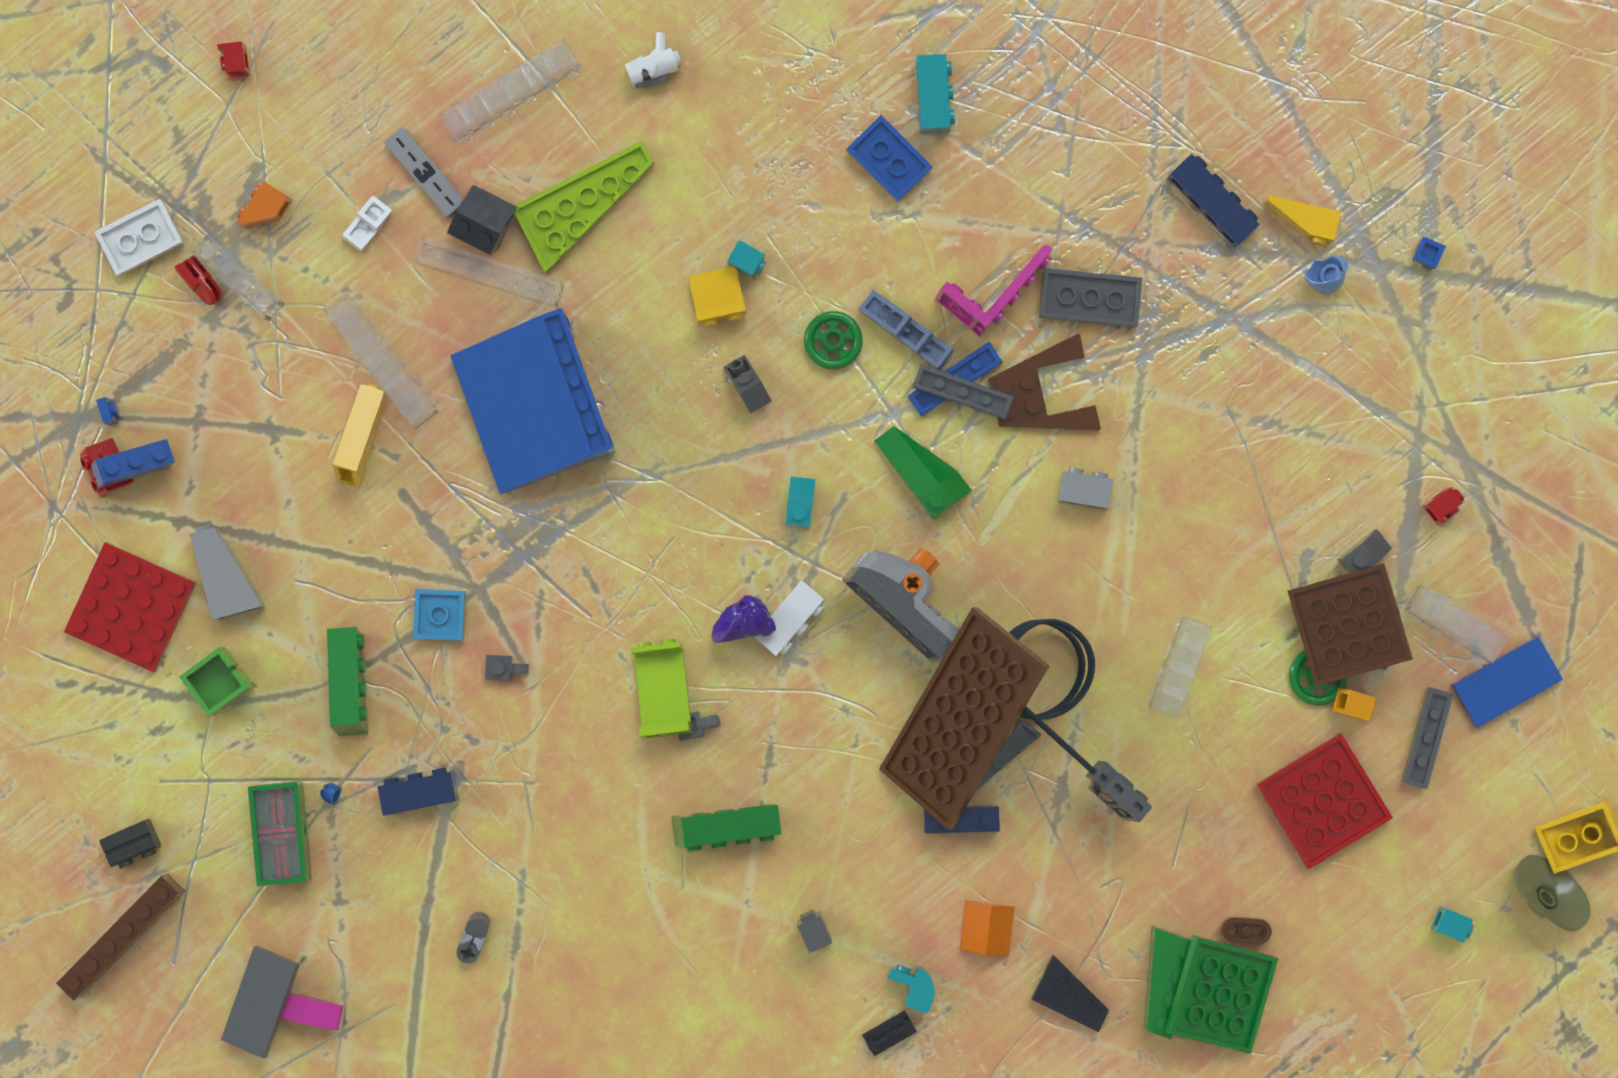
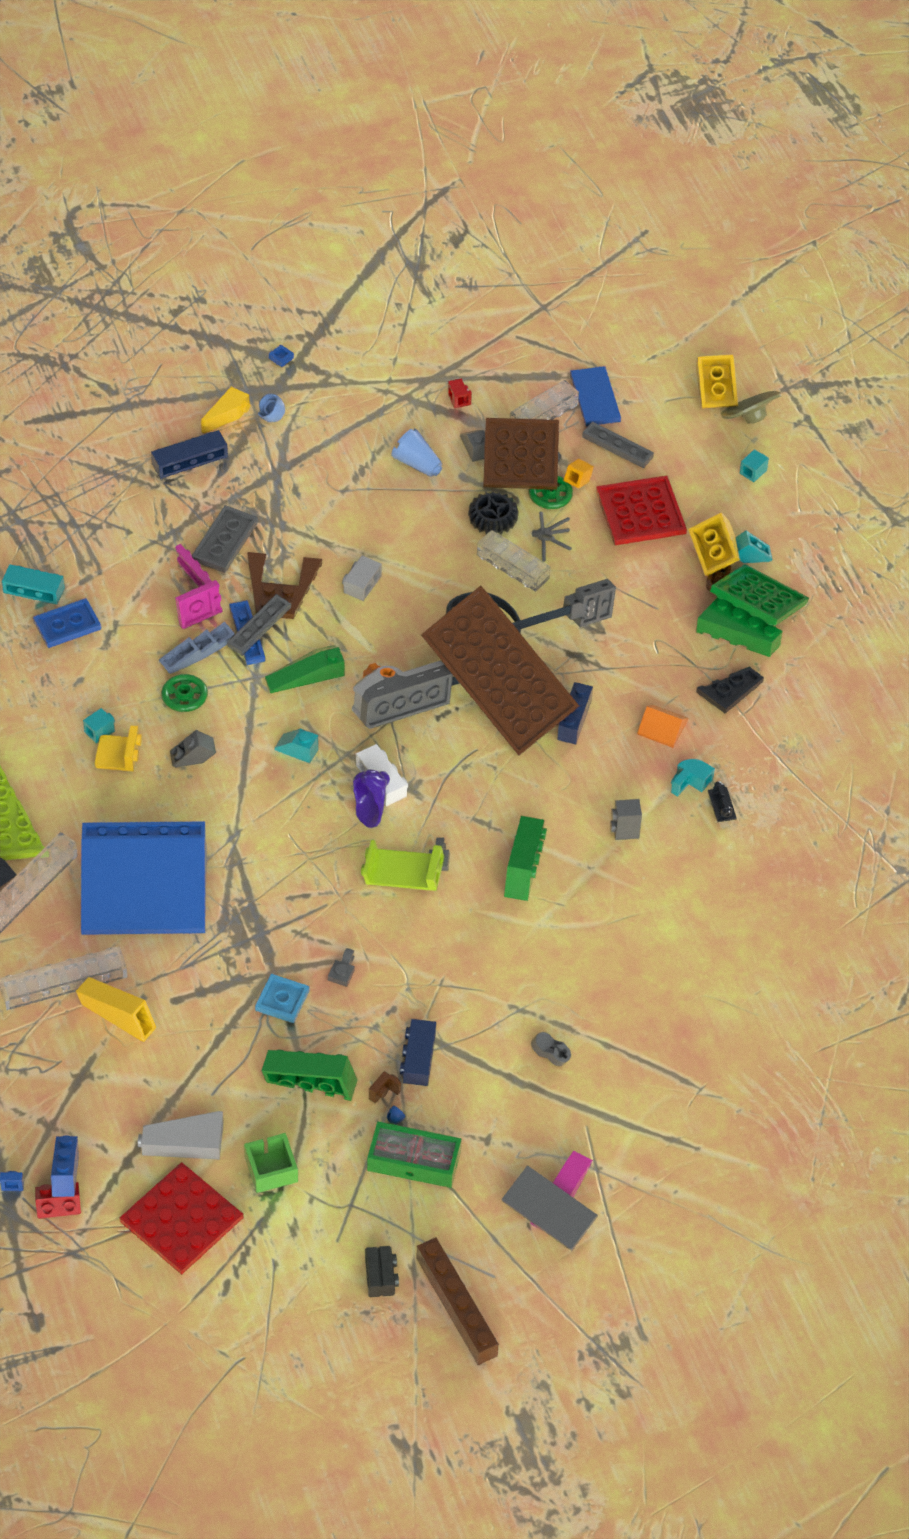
camera: 75 degrees left, 35 degrees down
none -> reddish brown bracket [369,1071,401,1103]
none -> medium blue cone [391,428,442,477]
none -> black gear [468,491,519,536]
none -> dark grey plant [532,511,572,562]
none -> yellow slope [688,513,740,576]
none -> teal slope [735,530,773,564]

